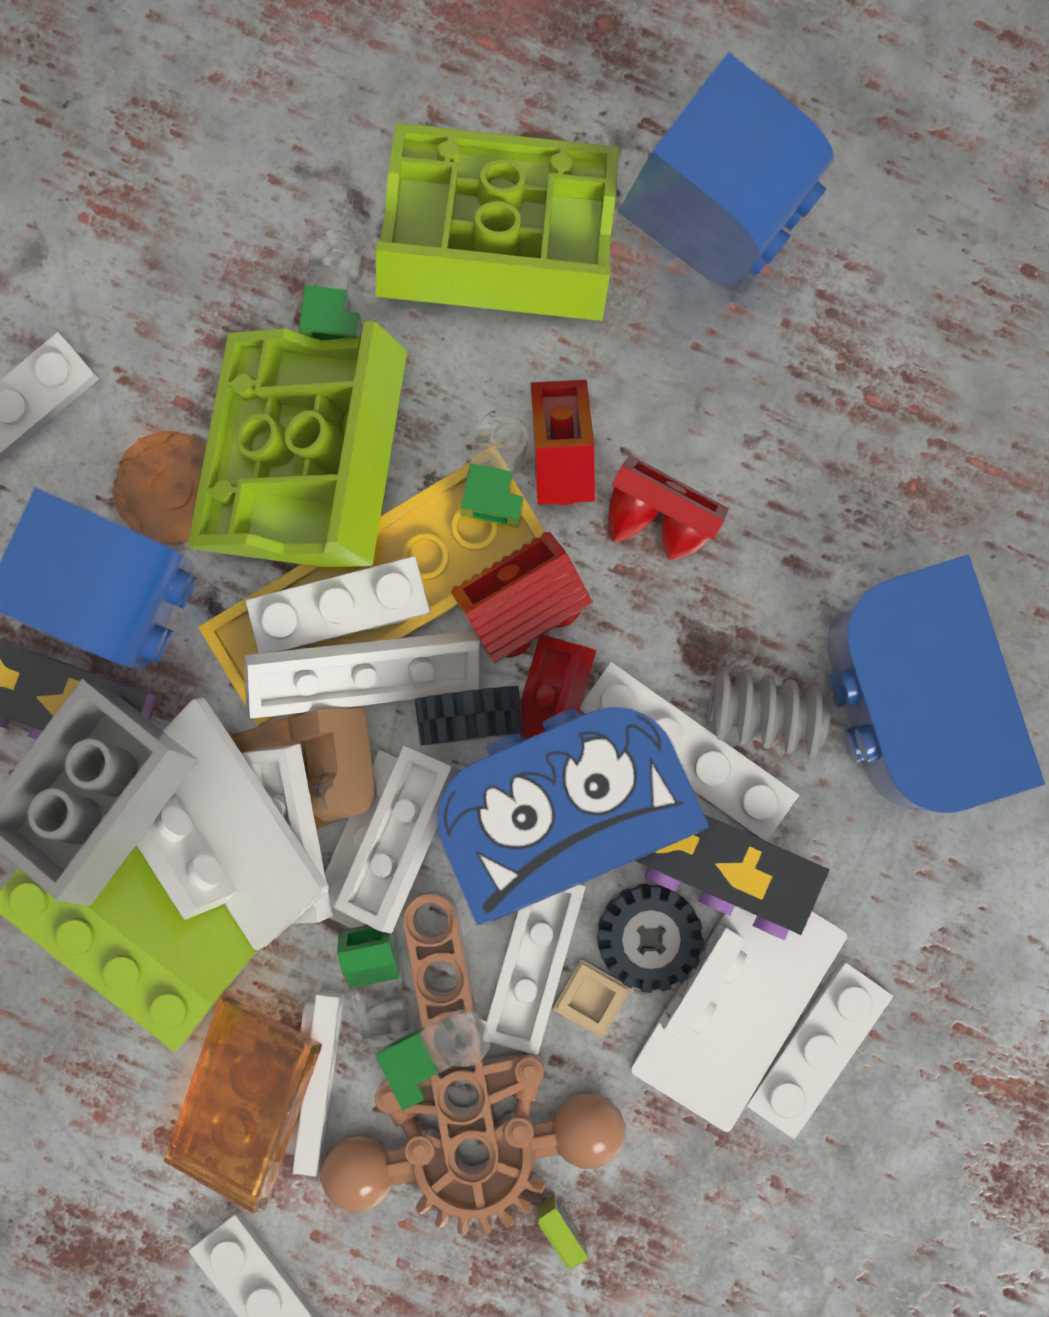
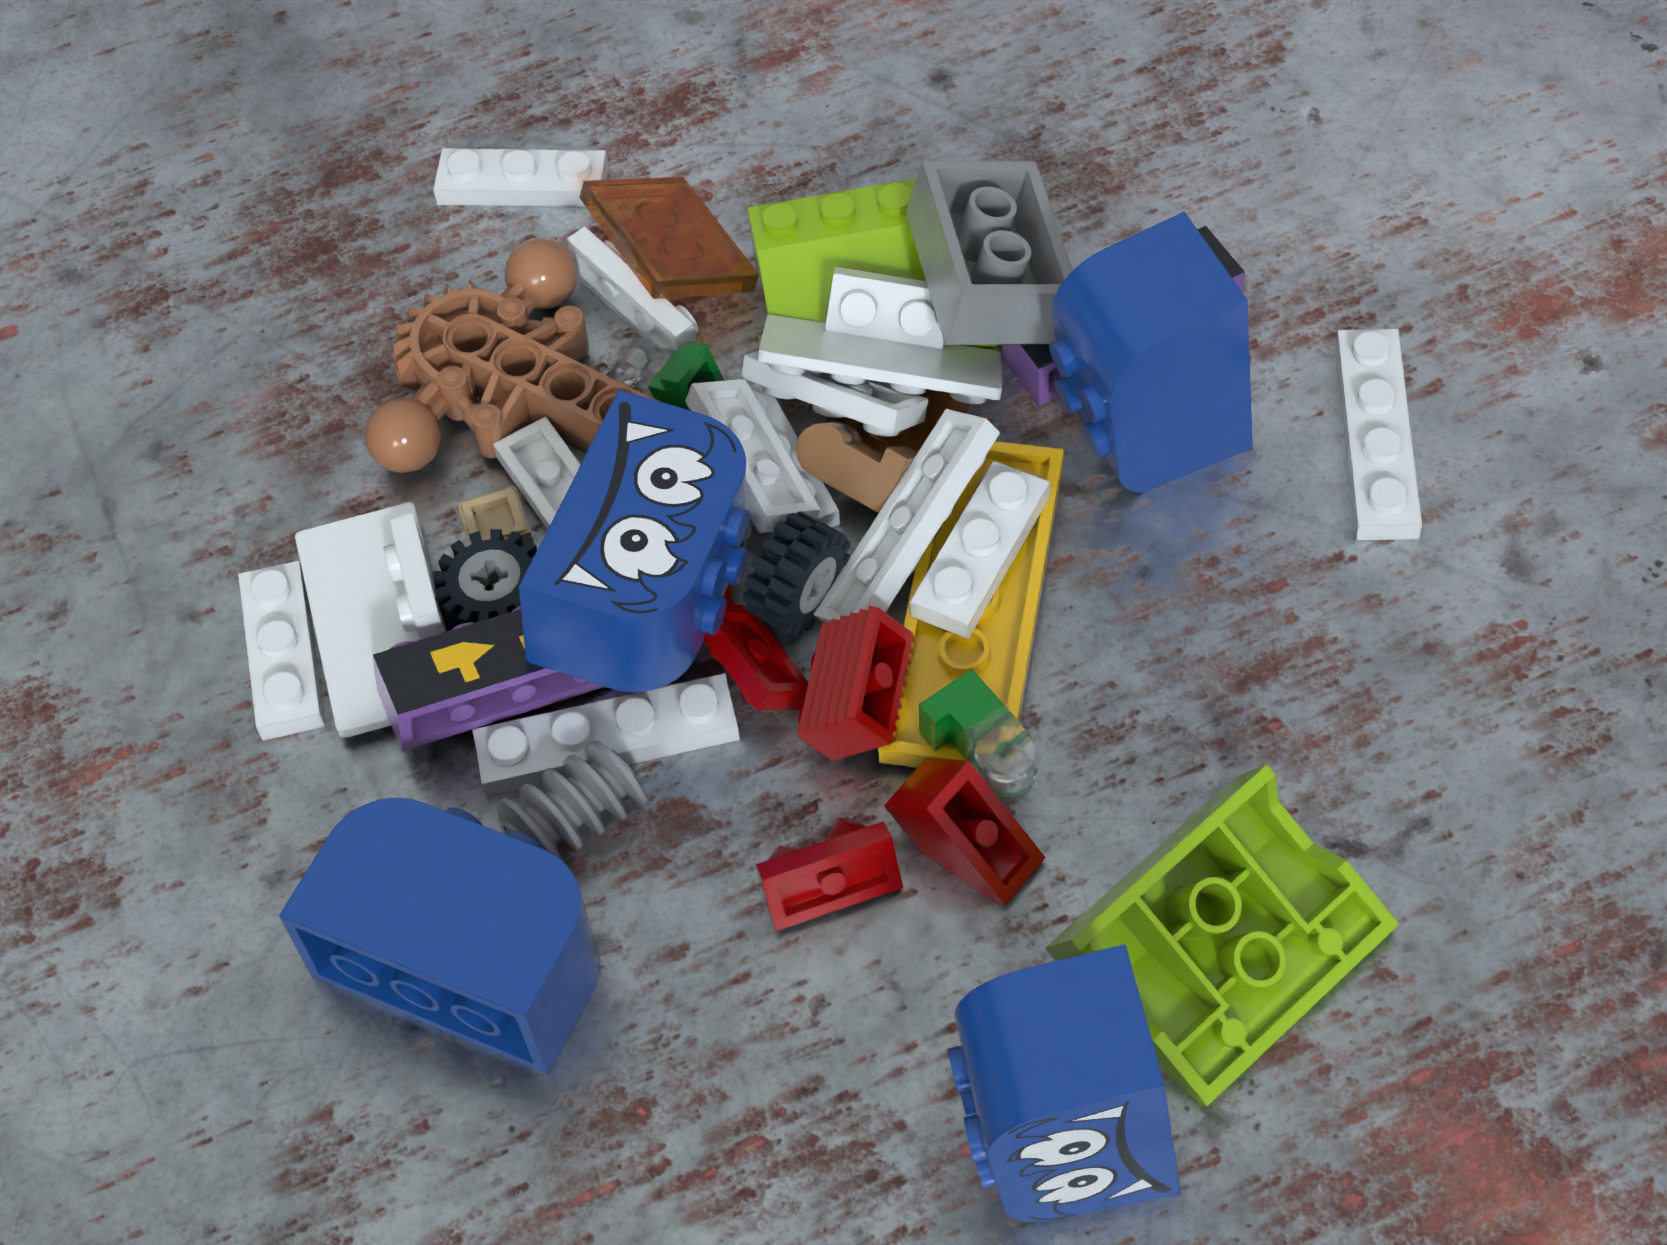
camera: 140 degrees right, 30 degrees down
clear orange tile [112,431,207,546] -> none
lime piece [187,320,407,567] -> none
leg [299,229,364,340] -> none
leg [375,1009,490,1111] -> none
lime tile [537,1194,588,1270] -> none

